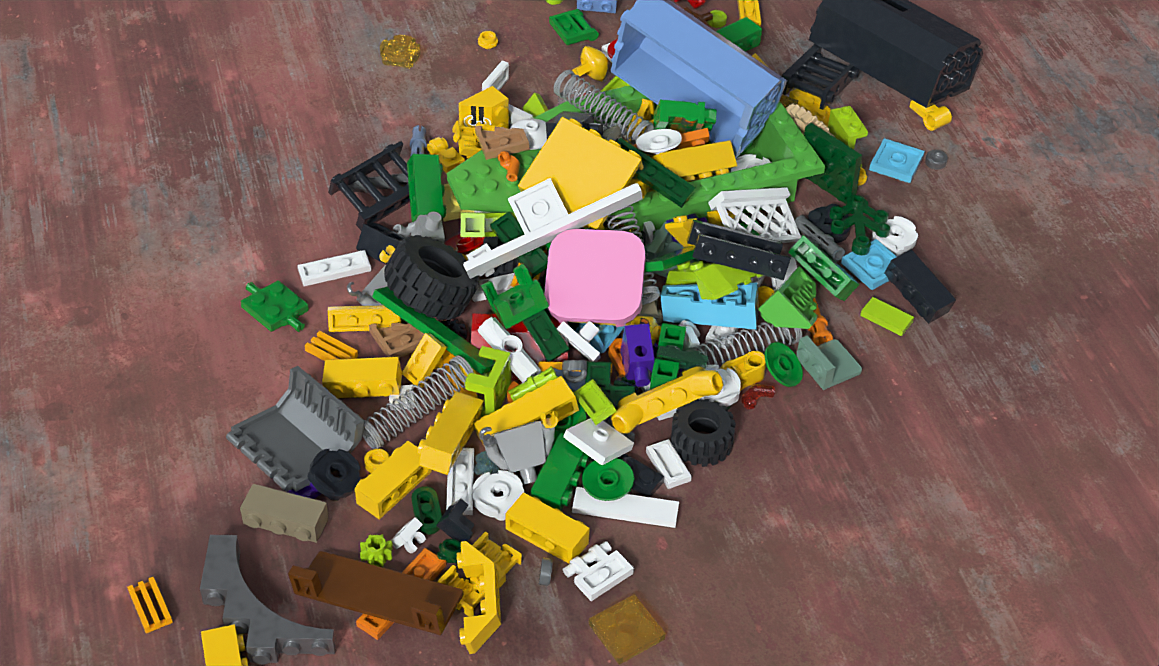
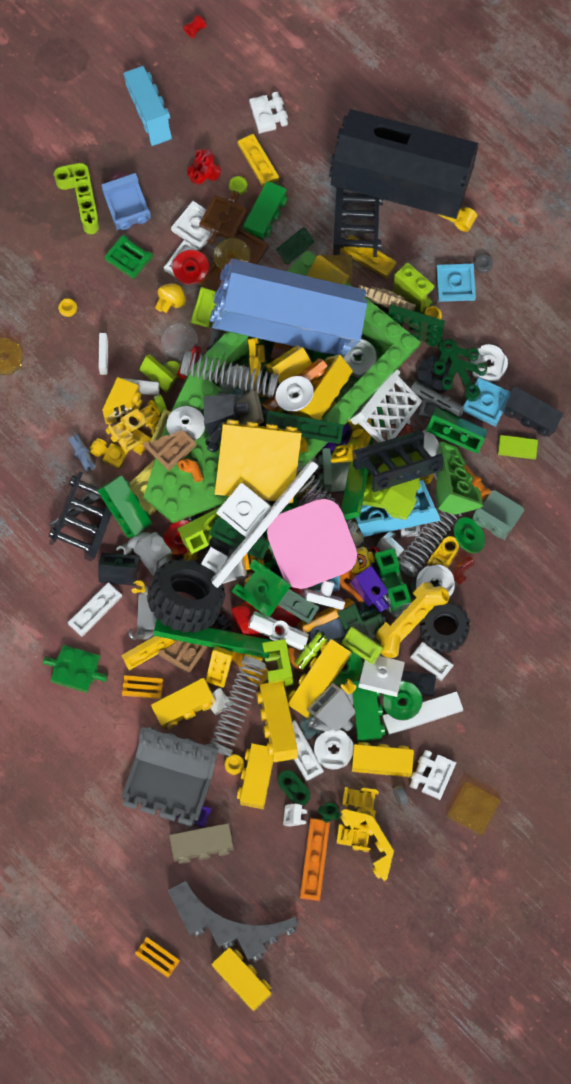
camera: 25 degrees left, 25 degrees up
reddish brown bracket [288,551,464,635] -> none
black plate [307,449,361,501] -> none
lime gear [360,534,392,567] -> none
black panel [436,498,474,542] -> none
dark grey tile [562,360,587,383] -> none
green hips [653,99,717,133] -> none
clear green plate [657,345,708,370] -> none

